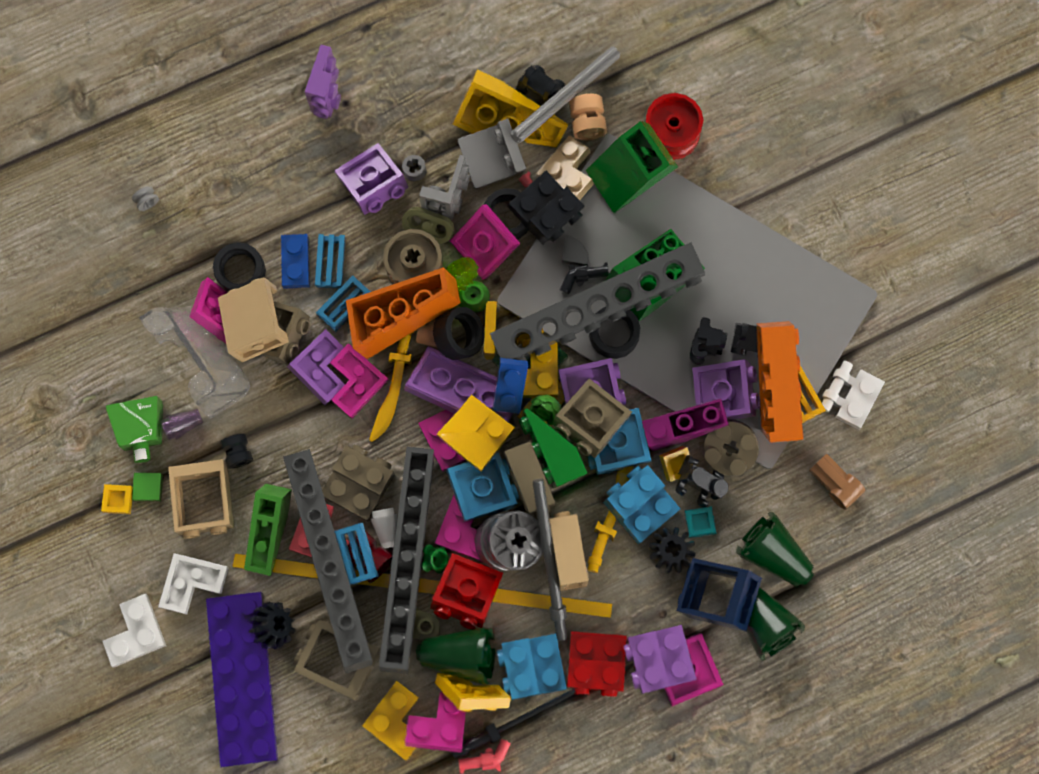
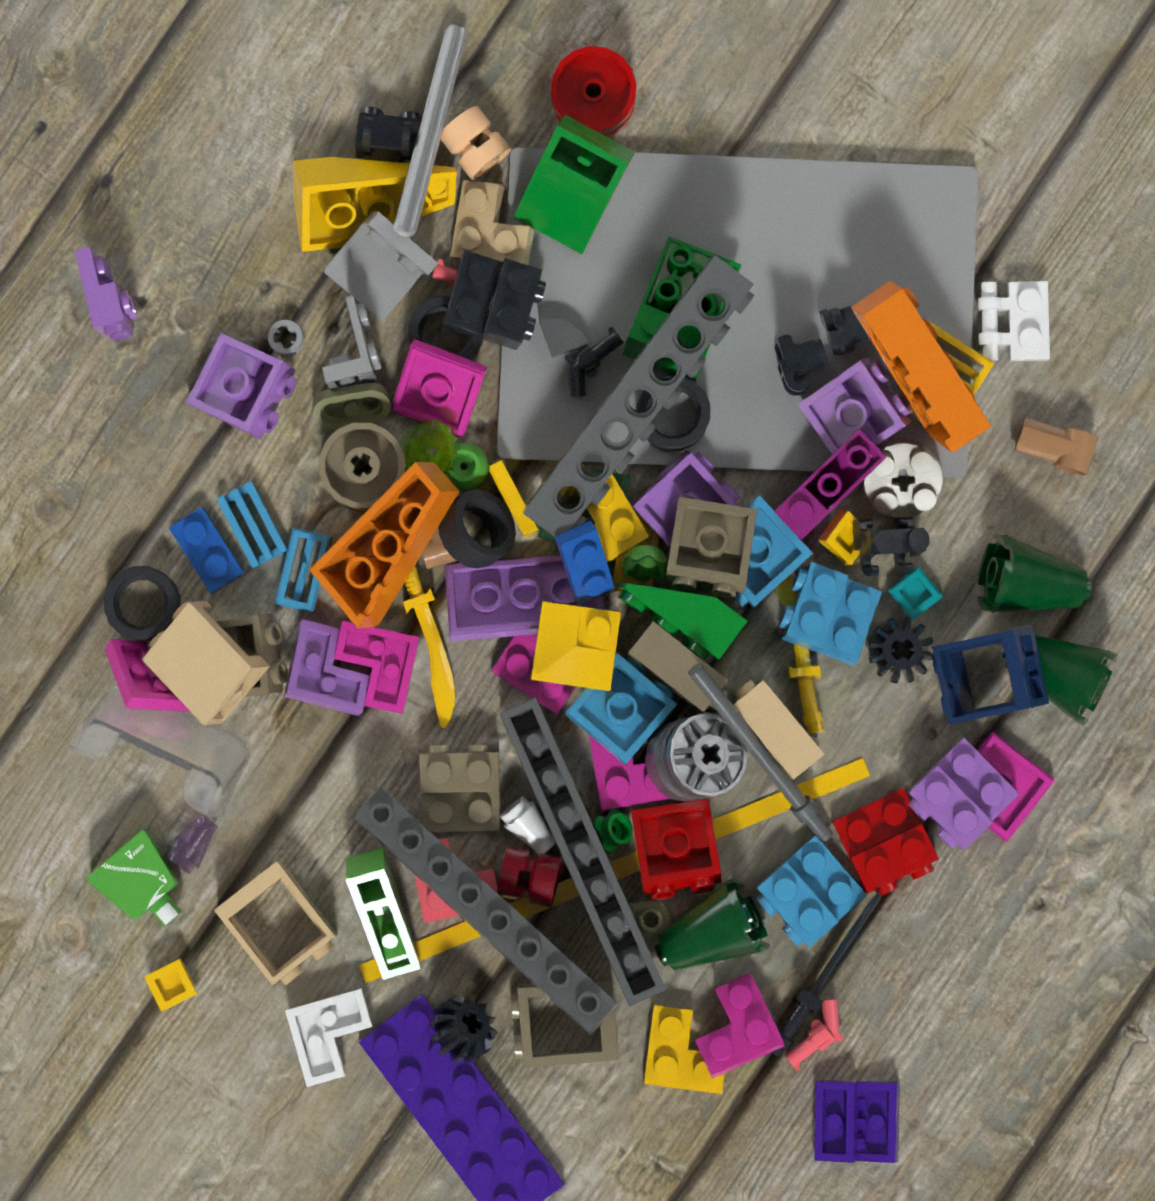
camera: 30 degrees left, 10 degrees up
white plate [103,594,166,667] -> none
bright green tile [132,473,163,501] -> none
black wheel [220,434,254,469] -> none
dark azure tile [334,523,378,585] -> none
yellow plate [435,673,511,712] -> none

